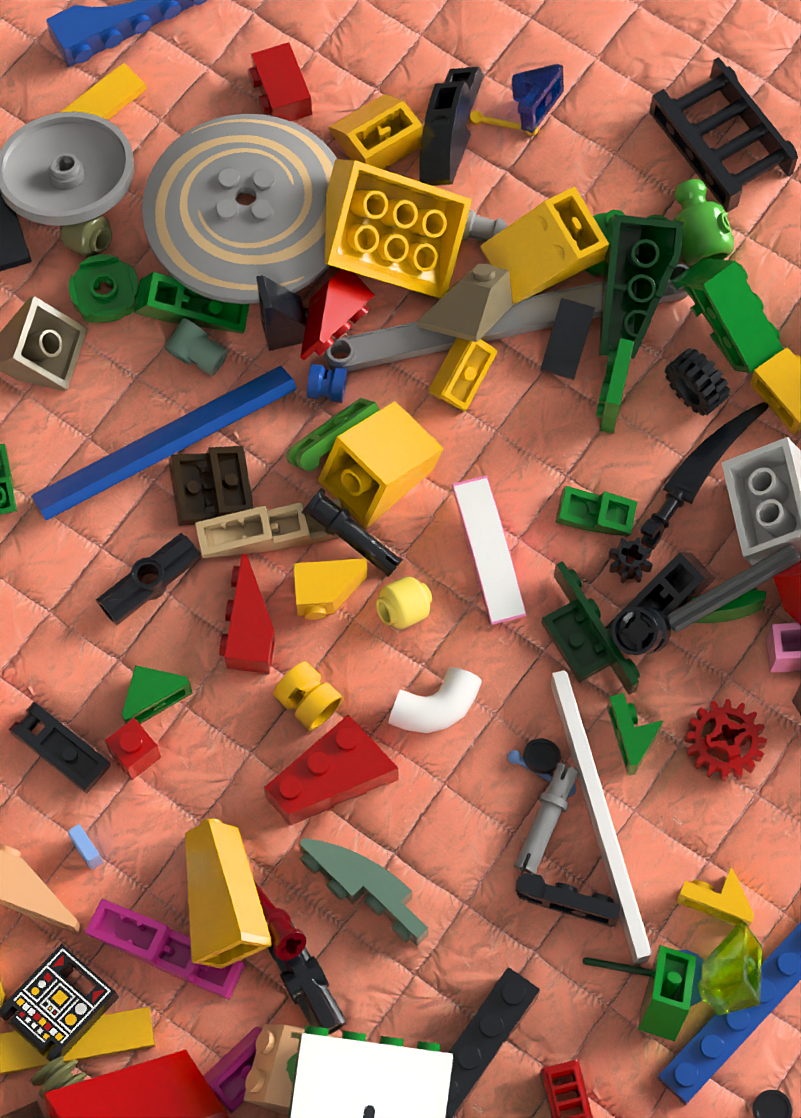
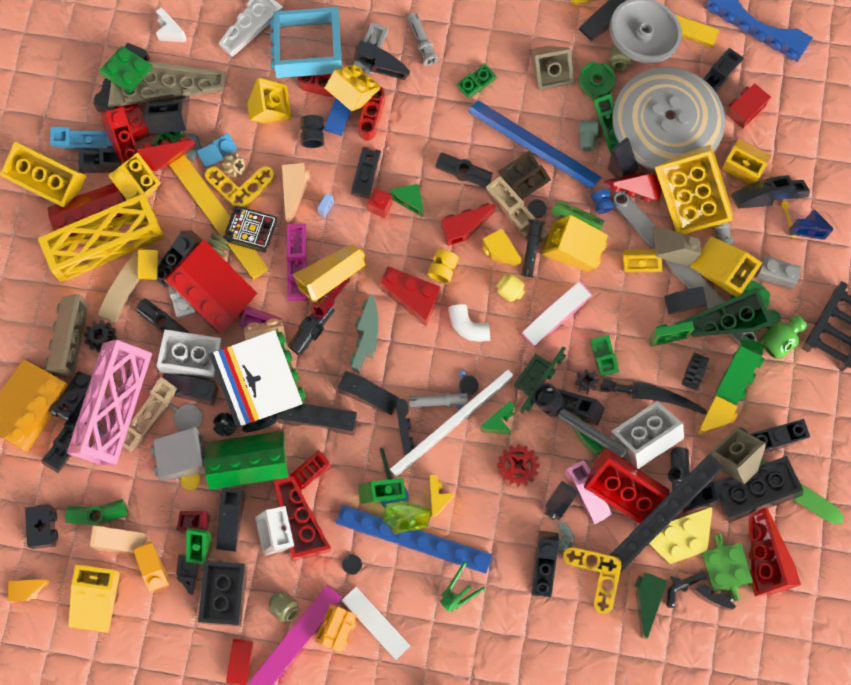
camera: 65 degrees right, 5 degrees up
none -> black slope [338,370,399,416]
none -> black piece [528,199,547,218]
none -> black slope [703,48,744,94]
none -> light grey brick [756,256,801,290]

